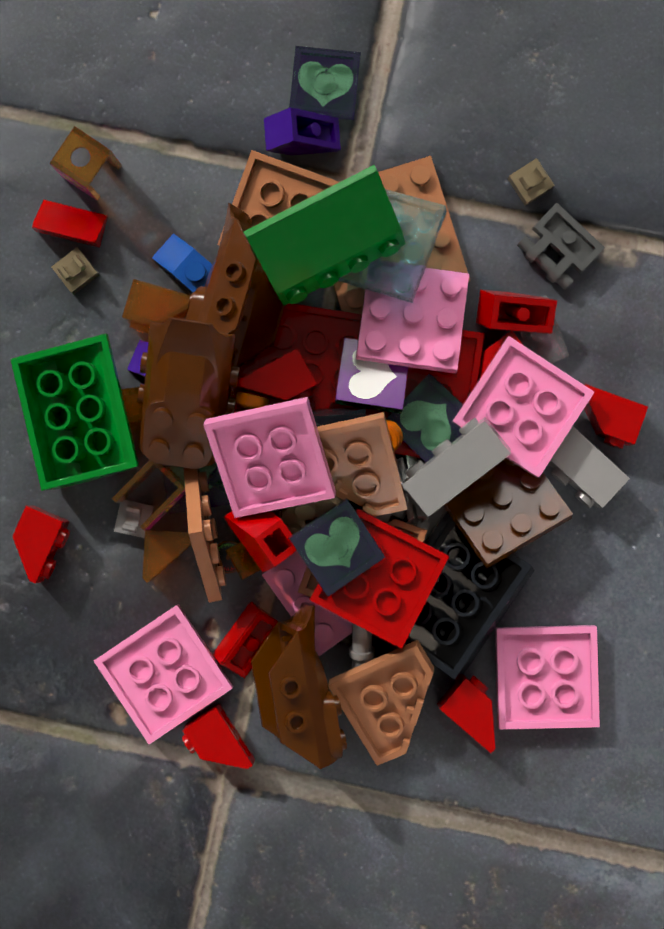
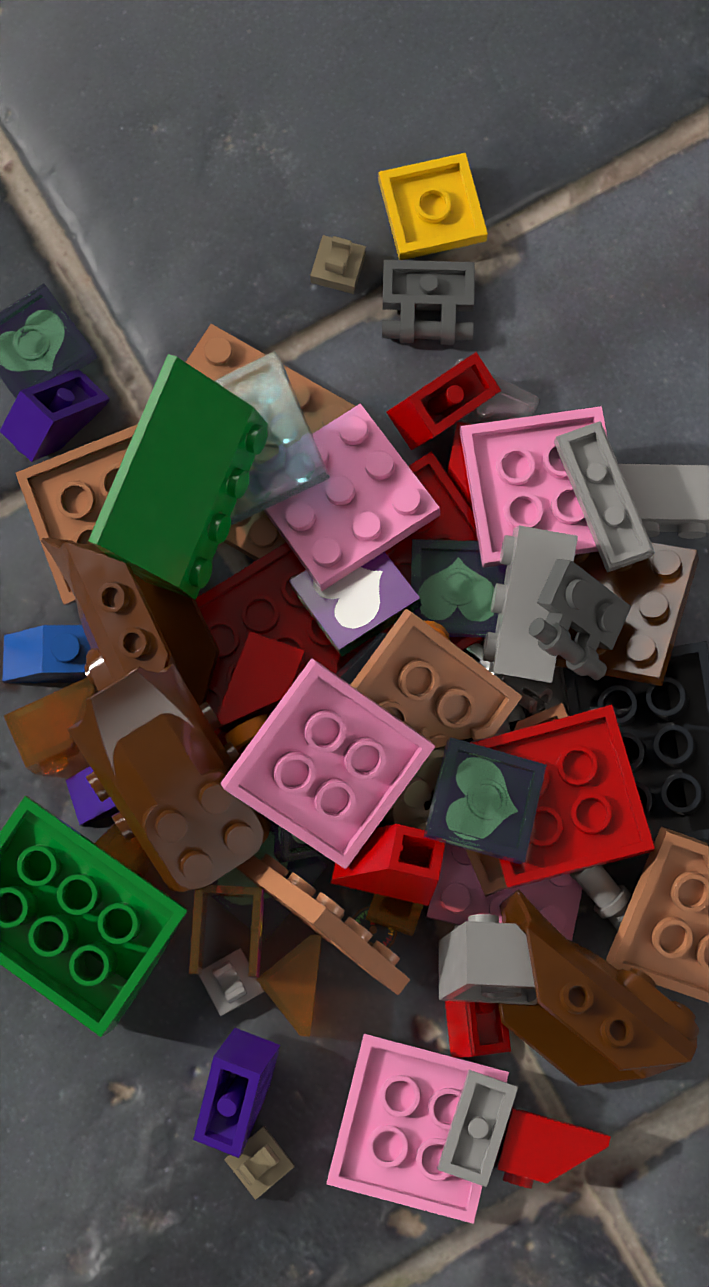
camera: 45 degrees left, 10 degrees down
red slope [12,505,70,584] -> none
red slope [584,384,648,449] -> none
none -> dark purple slope [193,1028,280,1158]
none -> dark tan tile [224,1126,295,1200]
none -> yellow plate [378,153,488,260]
none -> light grey plate [437,1070,518,1187]
none -> light grey slope [439,914,537,1005]
none -> dark grey plate [529,559,632,680]
none -> light grey tile [554,421,655,572]

